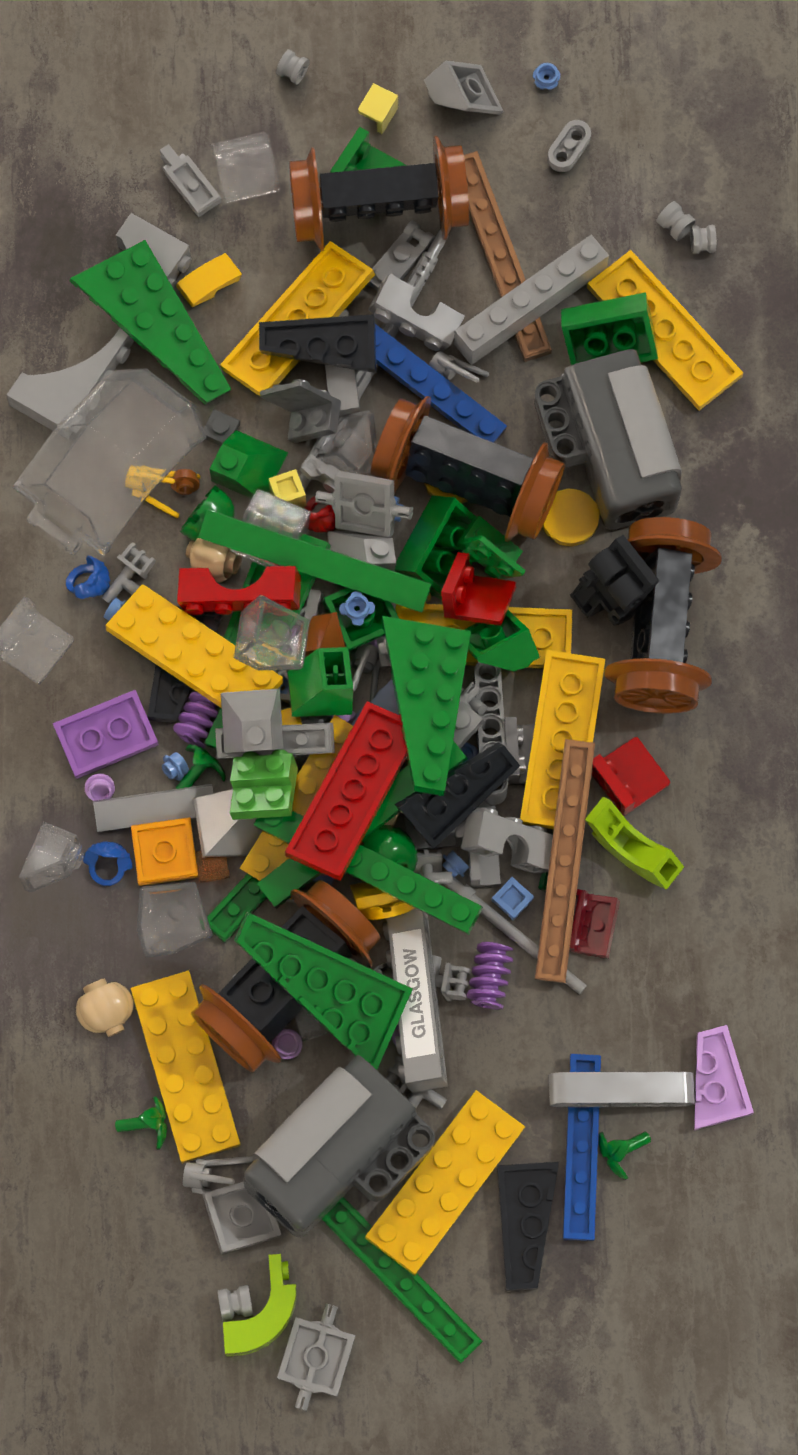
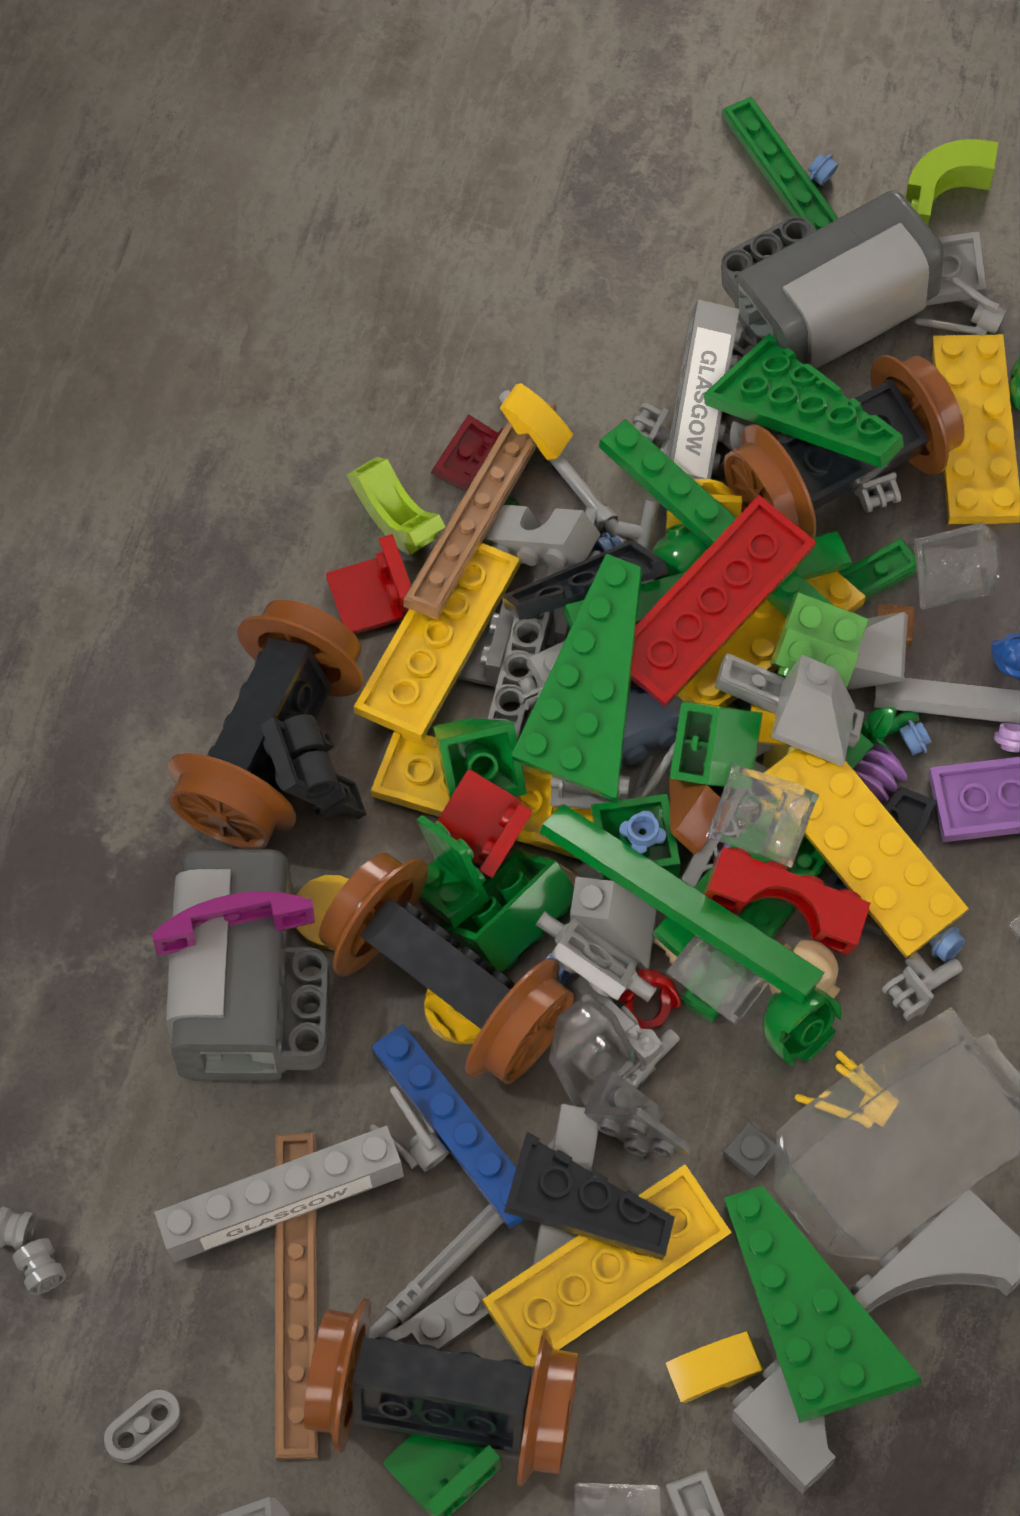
camera: 160 degrees left, 10 degrees down
blue piece [65,555,110,599] -> none
light orange plate [131,817,199,886] -> none
dark orange plate [170,469,200,495] -> none
green slope [210,430,288,504] -> none
light grey wheel [217,1285,253,1321] -> none
light yellow panel [268,469,306,515] -> none
light grey plate [277,1303,356,1411] -> none
yellow plate [365,1090,525,1276] -> none
light grey arch [368,274,465,352] -> none
medium lavender piece [467,942,513,1010] -> none
medium blue plate [491,877,534,921] -> none
black wing [497,1162,559,1291] -> none
light grey beam [548,1072,695,1107] -> none
green slope [561,292,658,365] -> none
blue plate [563,1054,601,1241] -> none
yellow plate [587,250,743,411] -> none
green plant [598,1131,651,1180] -> none
lavender wing [694,1025,754,1131] -> none
none -> magenta slope [152,891,315,956]
none -> yellow slope [500,383,574,460]
none -> medium blue plate [808,154,839,186]

